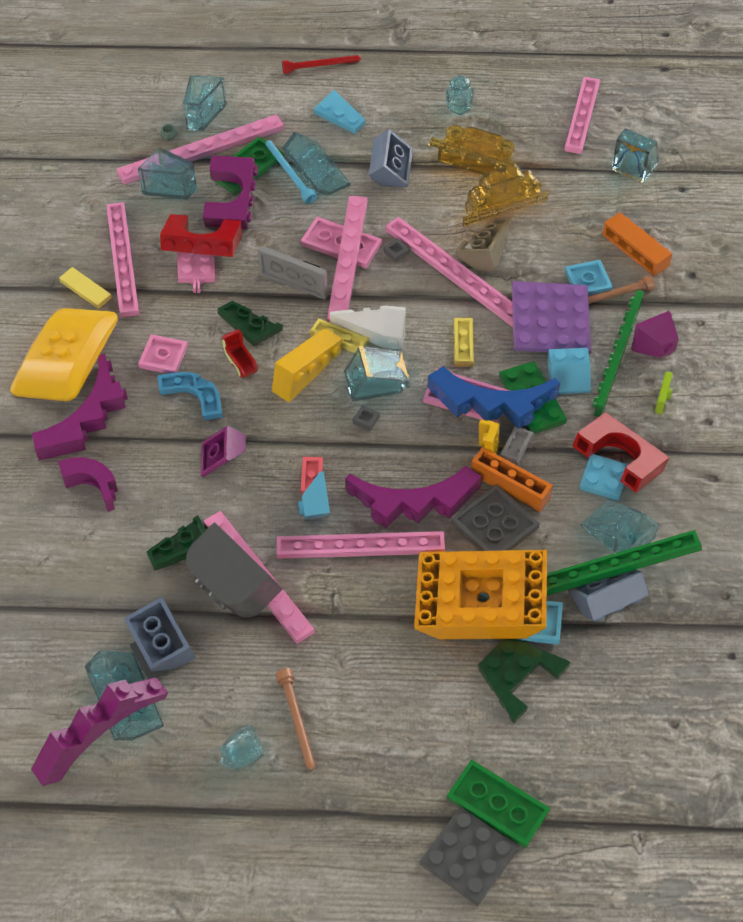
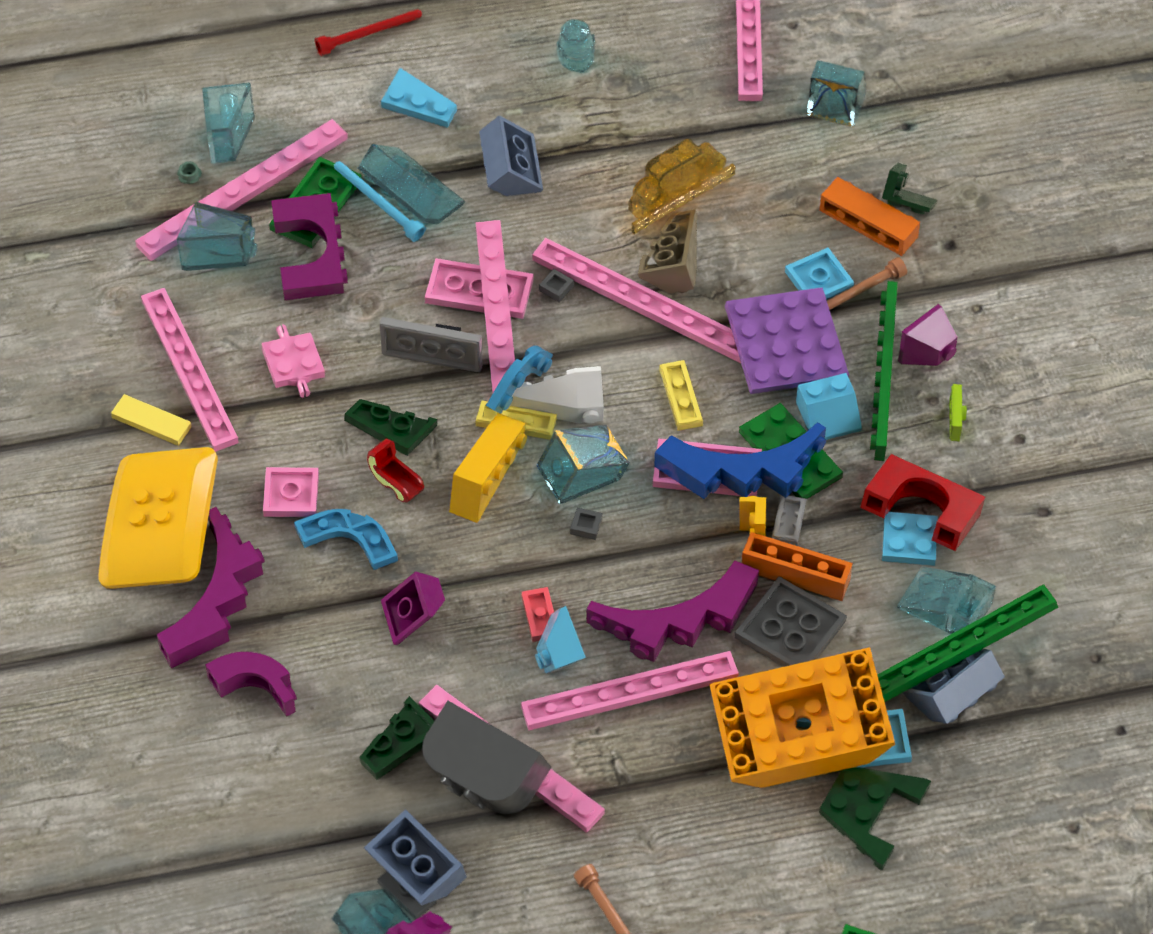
camera: 15 degrees left, 0 degrees up
red arch [160,214,242,257] -> none
clear yellow brick [429,125,518,181] -> none
none -> dark azure plate [486,345,553,414]
none -> dark green bracket [882,163,937,214]

